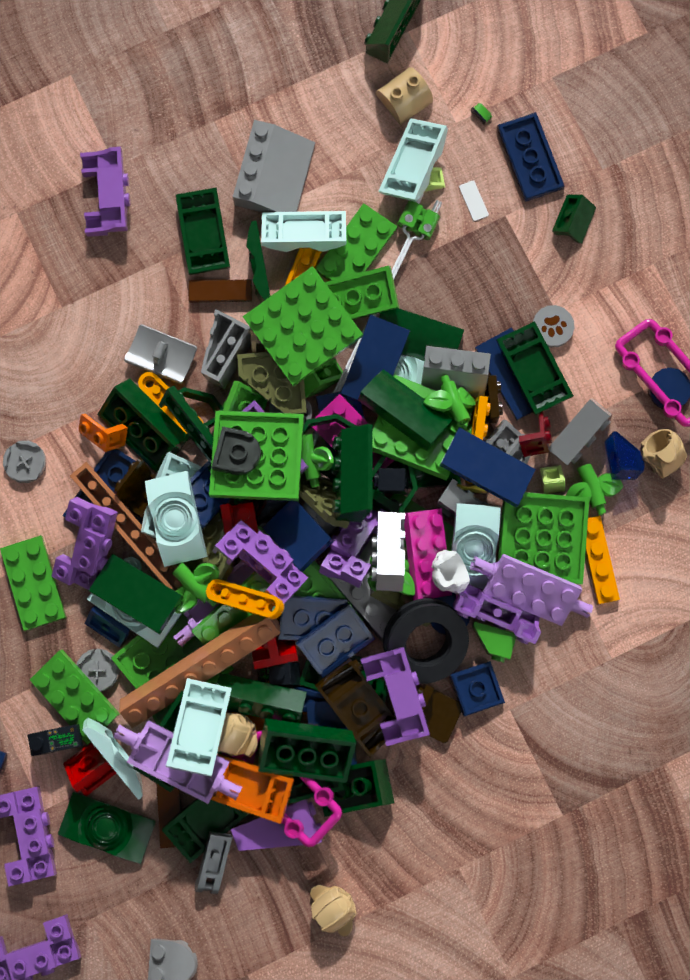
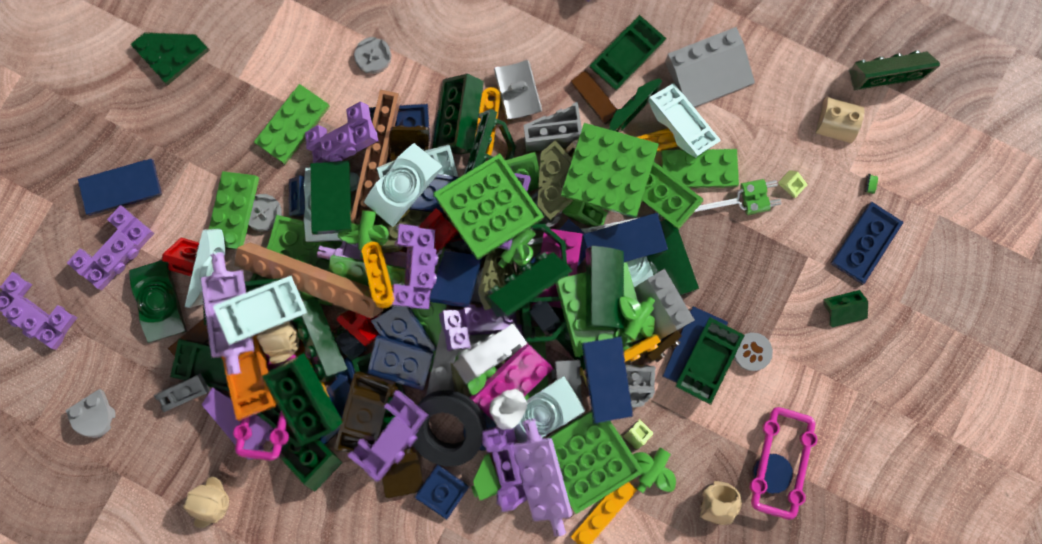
camera: 50 degrees right, 0 degrees up
black slope [27,724,83,757] -> none
orange bracket [79,414,128,452] -> none
pearl dark grey tile [211,426,261,475] -> none
light aqua slope [379,118,448,202] -> none
white sticker [459,180,489,221] -> none
dark red bracket [519,412,552,457] -> none
light grey wedge [549,398,612,465] -> none
clear blue slope [604,431,645,480] -> none

